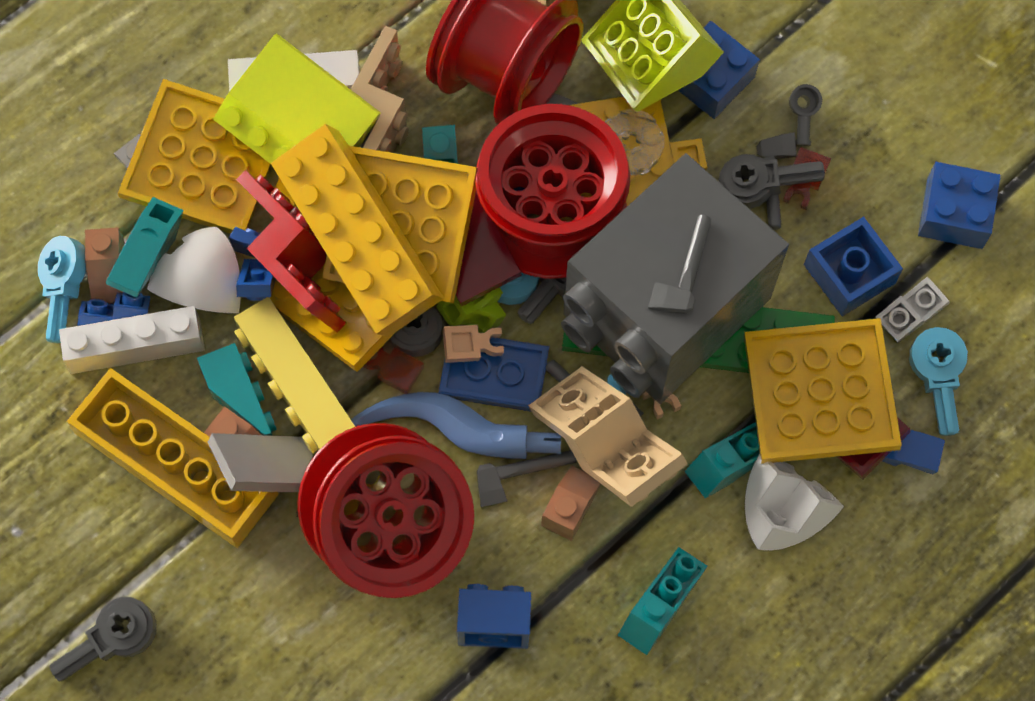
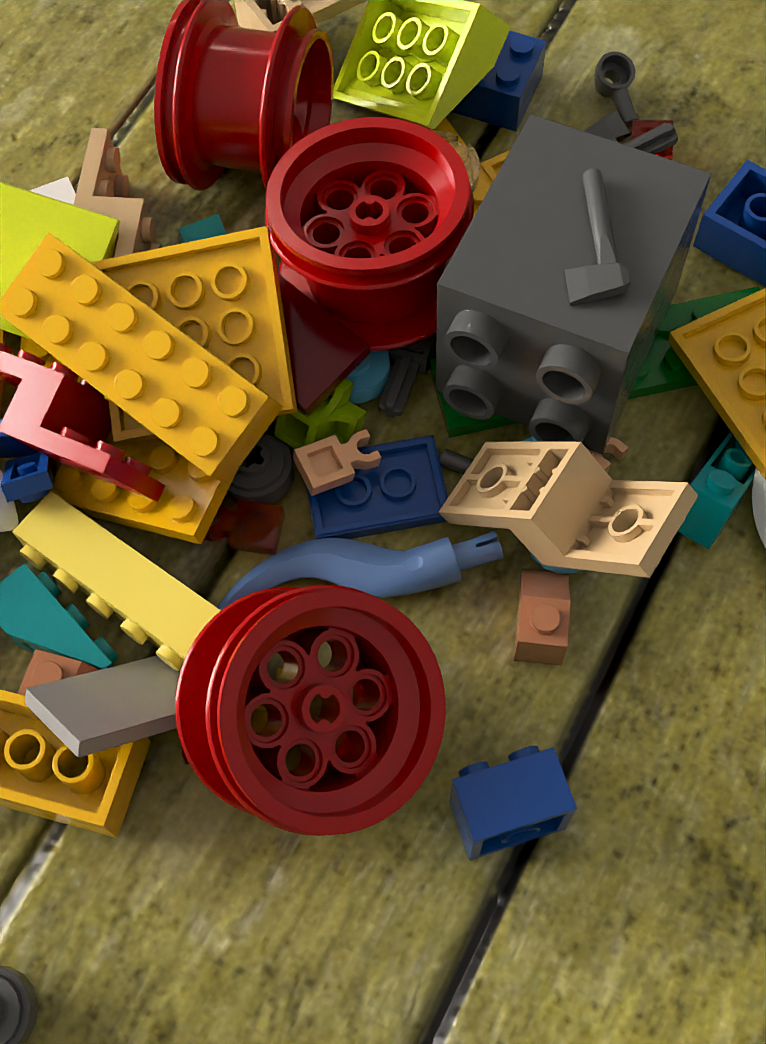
camera: 15 degrees left, 5 degrees down
dark grey piece [477,450,577,507] -> none
teal slope [617,547,708,655] -> none

